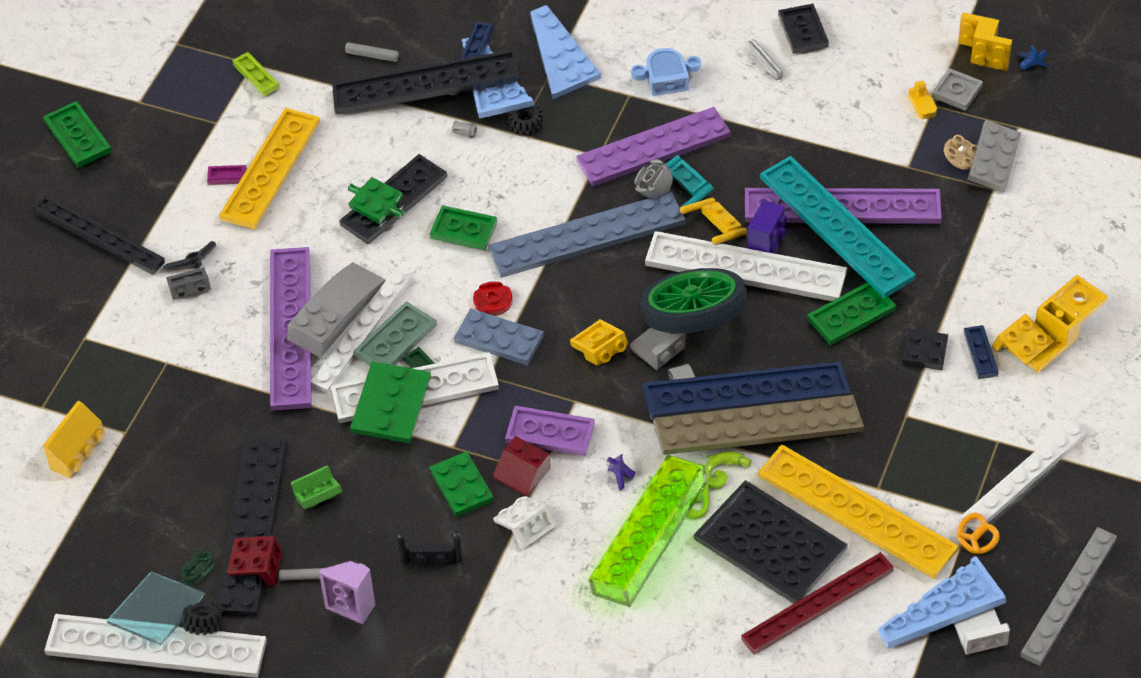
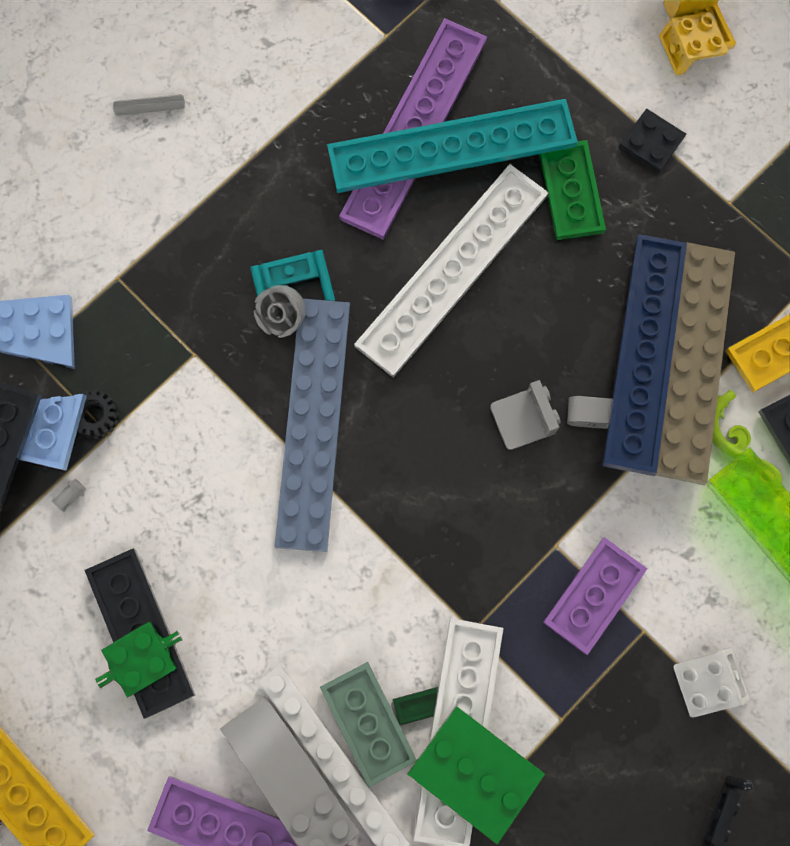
camera: 70 degrees left, 25 degrees up
green plate [429,205,498,251] -> none
green plate [429,451,494,517] -> none
sand blue plate [454,308,544,366] -> none
red tile [473,281,513,316] -> none
dark red slope [493,436,551,497] -> none
yellow plate [570,319,628,366] -> none
medium lavender plate [576,107,731,187] -> none
dark purple piece [606,454,636,490] -> none
light blue piece [631,48,701,96] -> none
wheel [640,268,747,333] -> none
yellow plate [680,198,747,245] -> none
dark purple brick [747,200,787,253] -> none
black plate [778,3,829,54] -> none
dark blue tile [963,325,999,379] -> none

